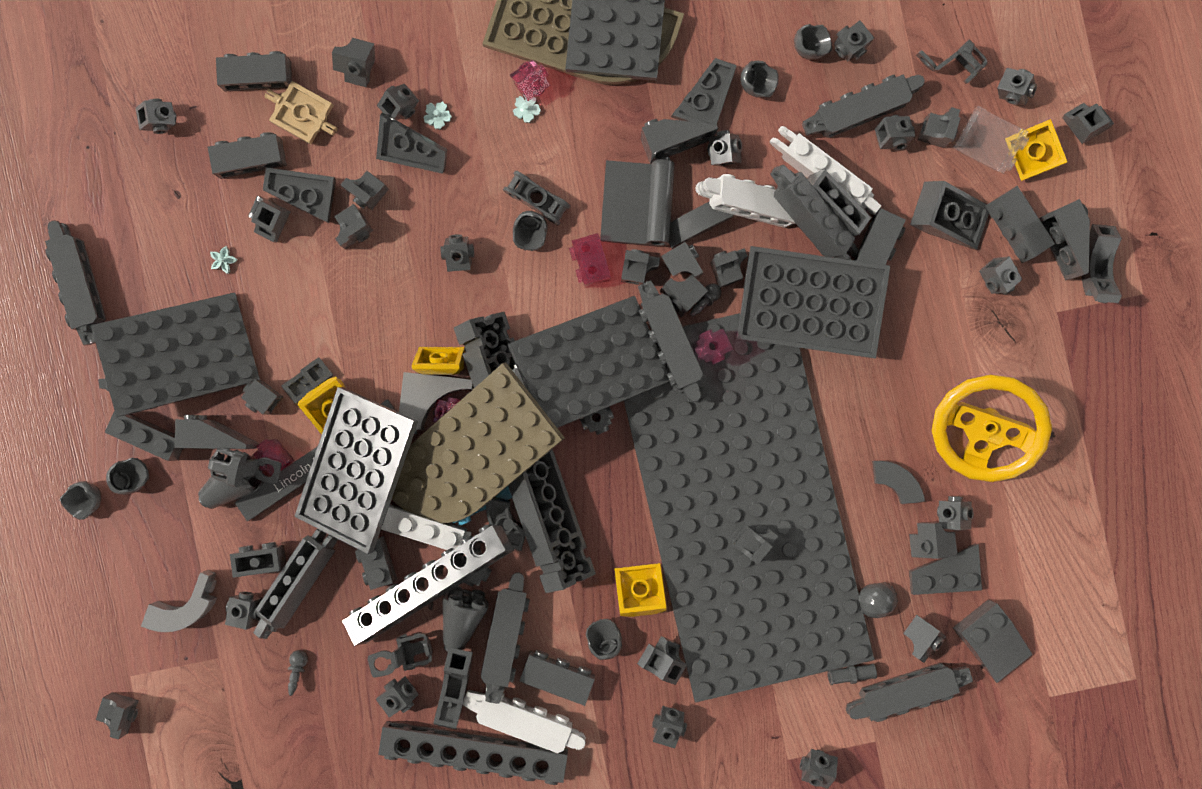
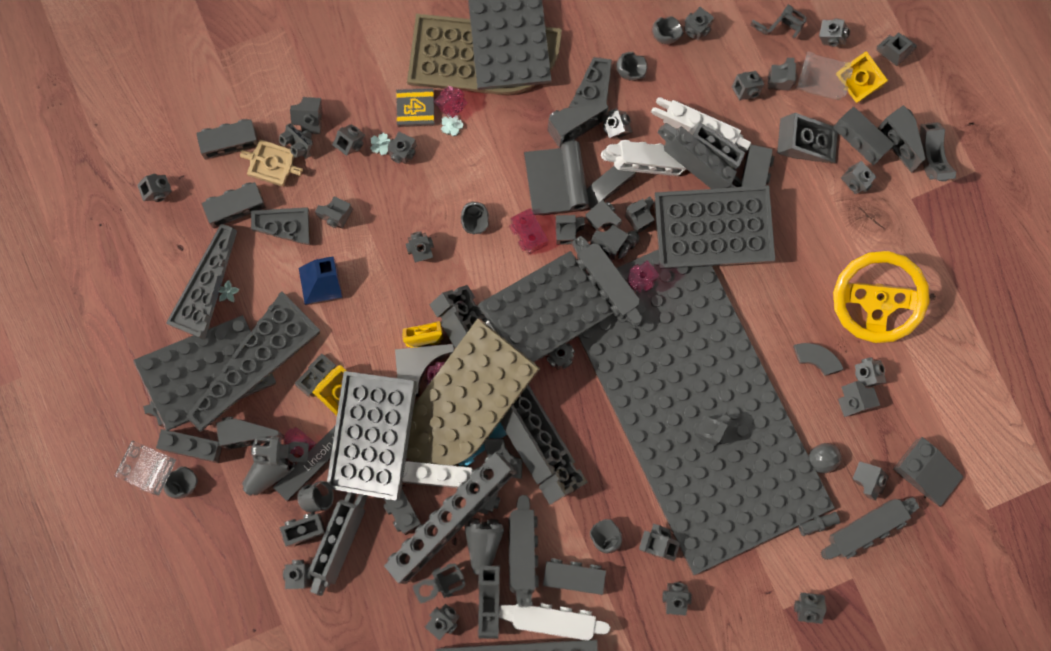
camera: 10 degrees left, 10 degrees down
dark grey hinge [45,220,106,346] -> none
dark grey hair [60,481,102,520] -> none
light grey arch [141,570,217,632] -> none
dark grey brick [241,379,283,415] -> none
dark grey brick [248,196,291,242] -> none
dark grey bar [288,650,308,696] -> none
dark grey brick [334,204,373,249] -> none
dark grey wing [376,112,448,174] -> none
dark grey piece [503,170,571,226] -> none
yellow slope [615,563,666,617] -> none
dark grey hinge [802,74,925,138] -> none
dark grey wing [909,543,982,595] -> none
none -> clear panel [115,441,176,496]
none -> dark grey wing [166,224,237,340]
none -> dark grey wing [187,292,320,432]
none -> dark grey hips [279,123,313,159]
none -> dark grey helmet [298,481,334,513]
none -> dark blue slope [299,256,343,305]
none -> dark grey brick [387,131,417,164]
none -> dark grey tile [396,88,435,127]

